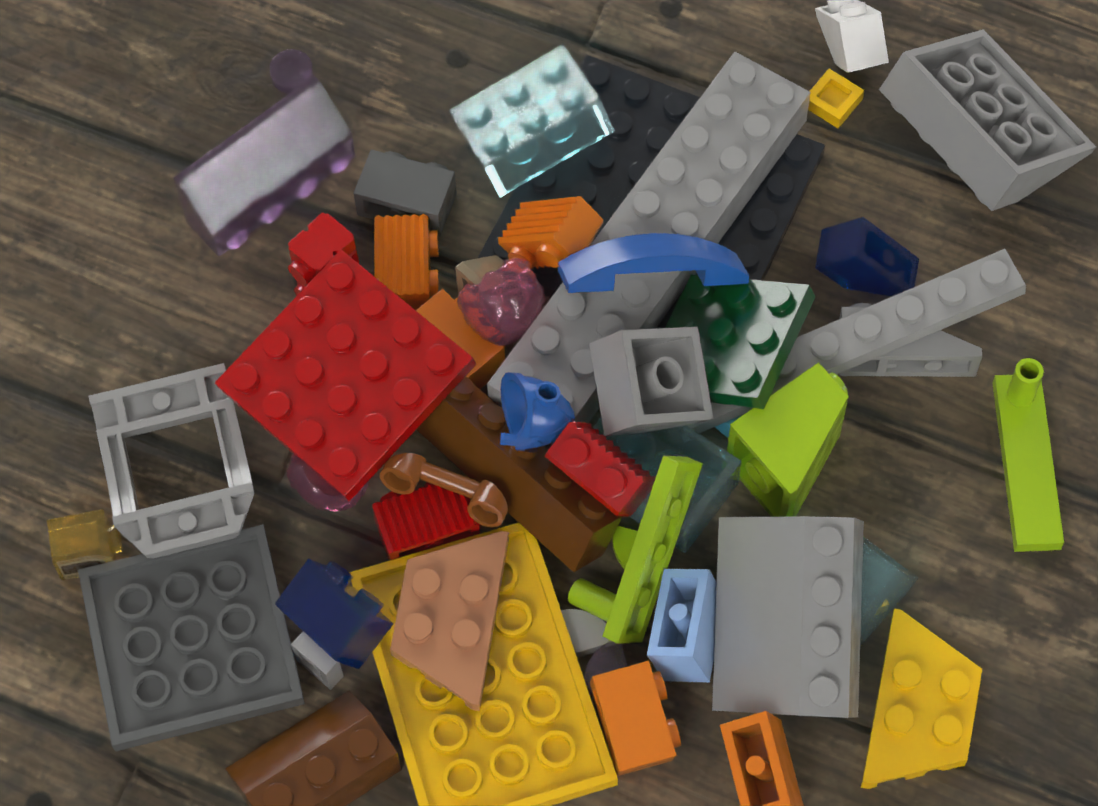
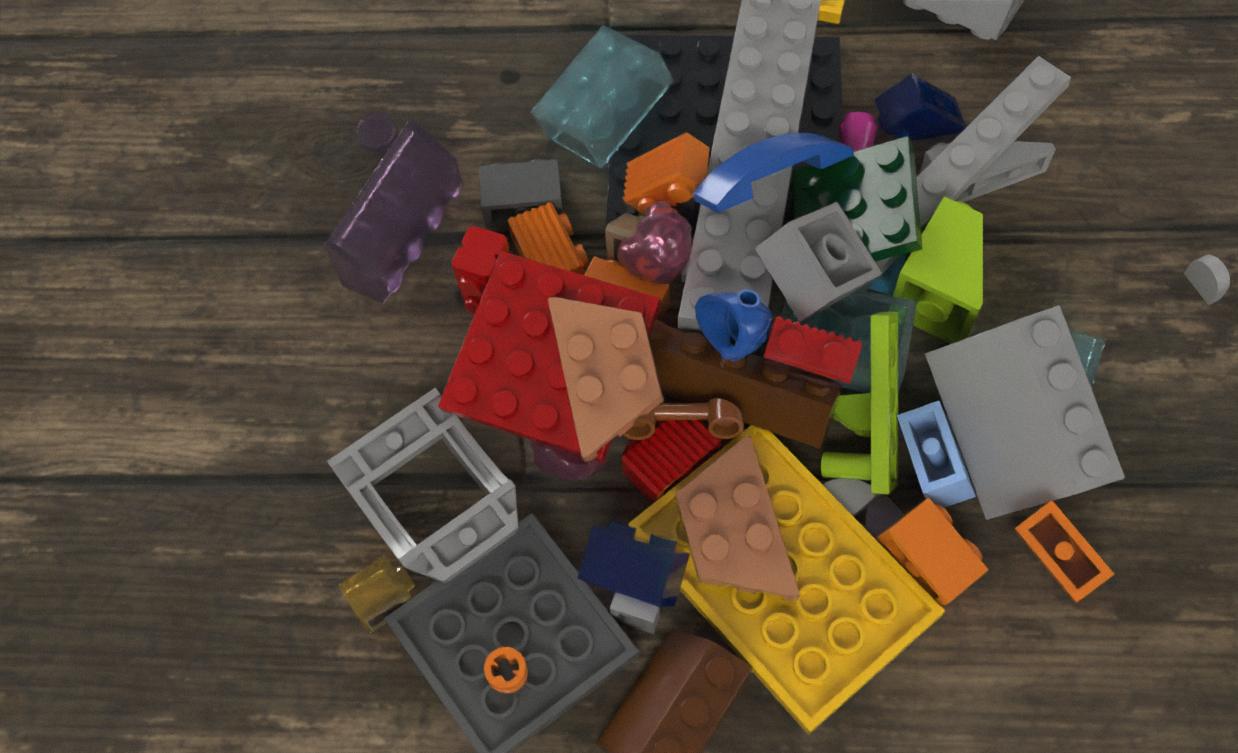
camera: 20 degrees left, 0 degrees up
yellow wing [861,608,982,789] -> none
lime piece [992,358,1064,552] -> none
none -> orange bush [484,647,528,694]
none -> nougat wing [548,297,664,462]
none -> dark pink cone [839,112,878,152]
none -> light grey tile [1184,254,1230,305]

